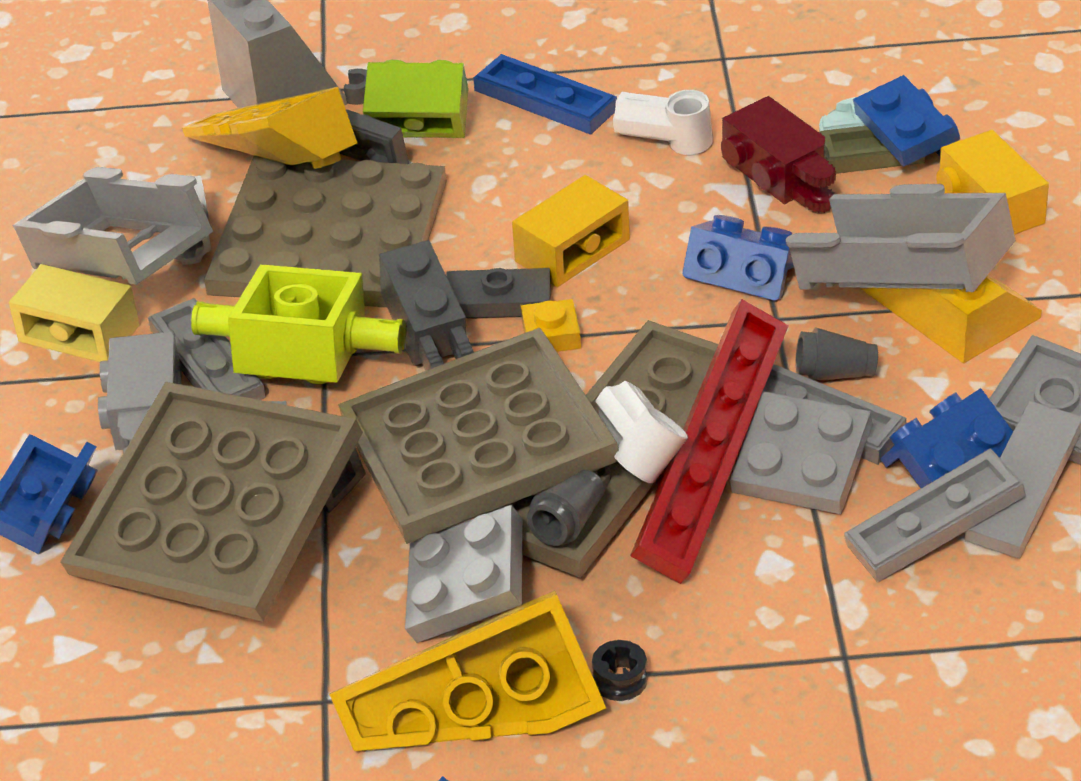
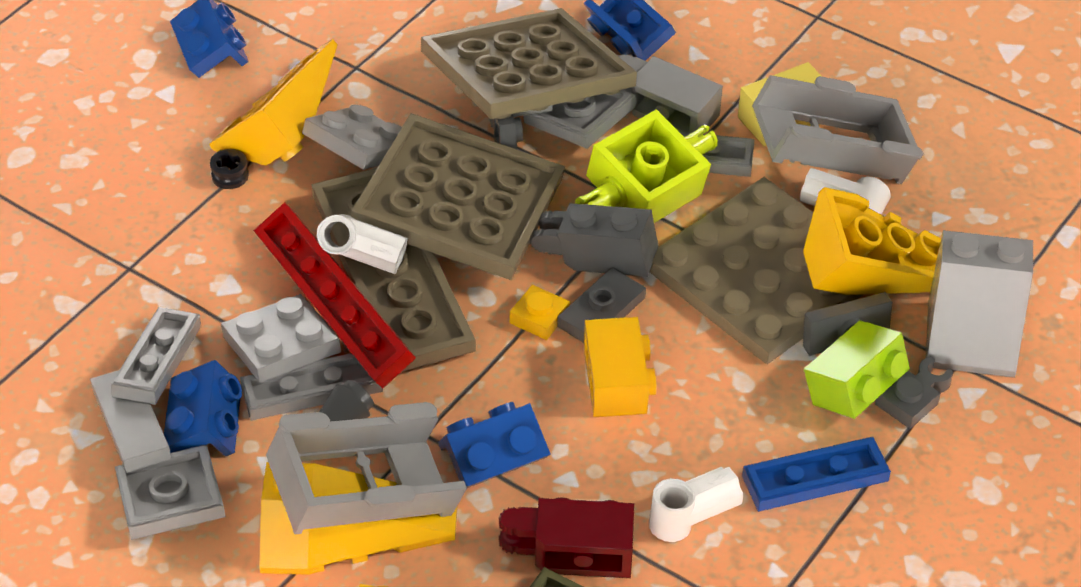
camera: 125 degrees right, 5 degrees up
dark grey cone [527,470,605,546] -> none

